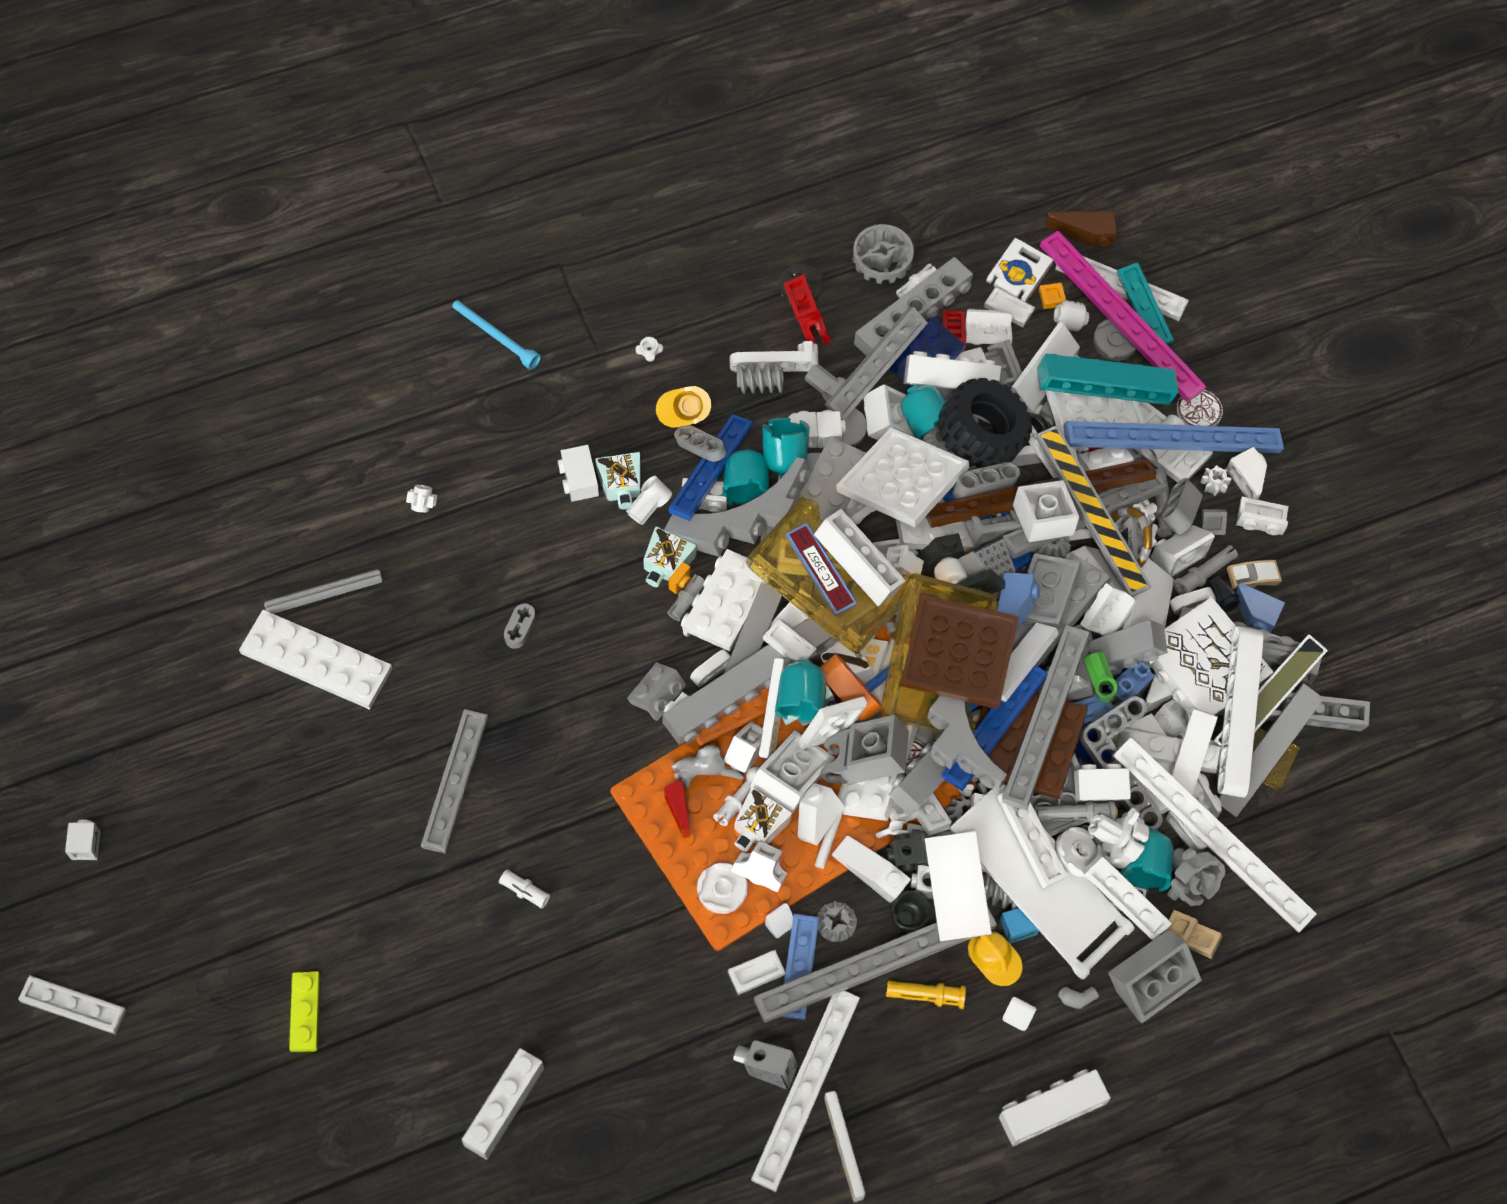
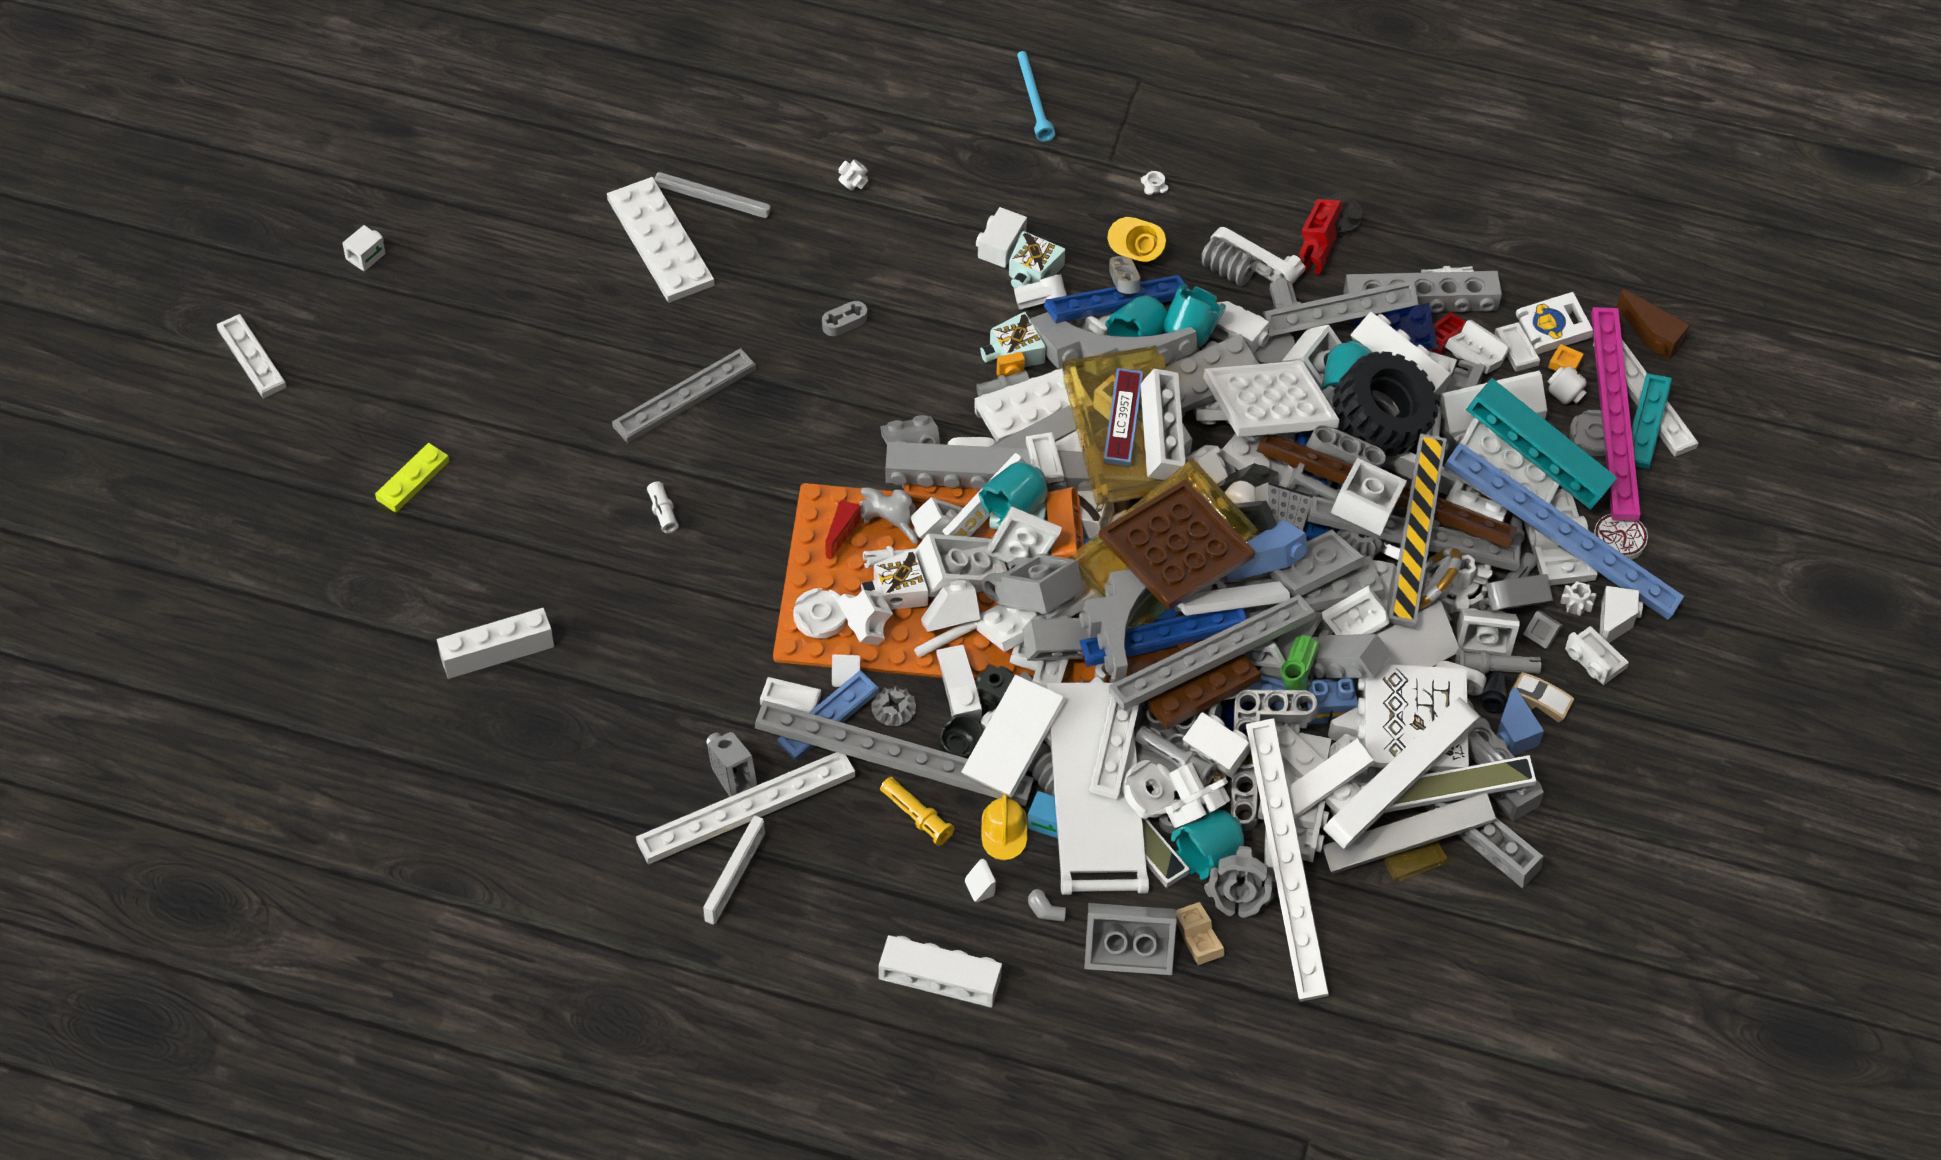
camera: 40 degrees right, 10 degrees down
light grey gear [853,224,914,284] -> none
white hand [876,820,908,838] -> none
white plate [1082,854,1172,940] -> none

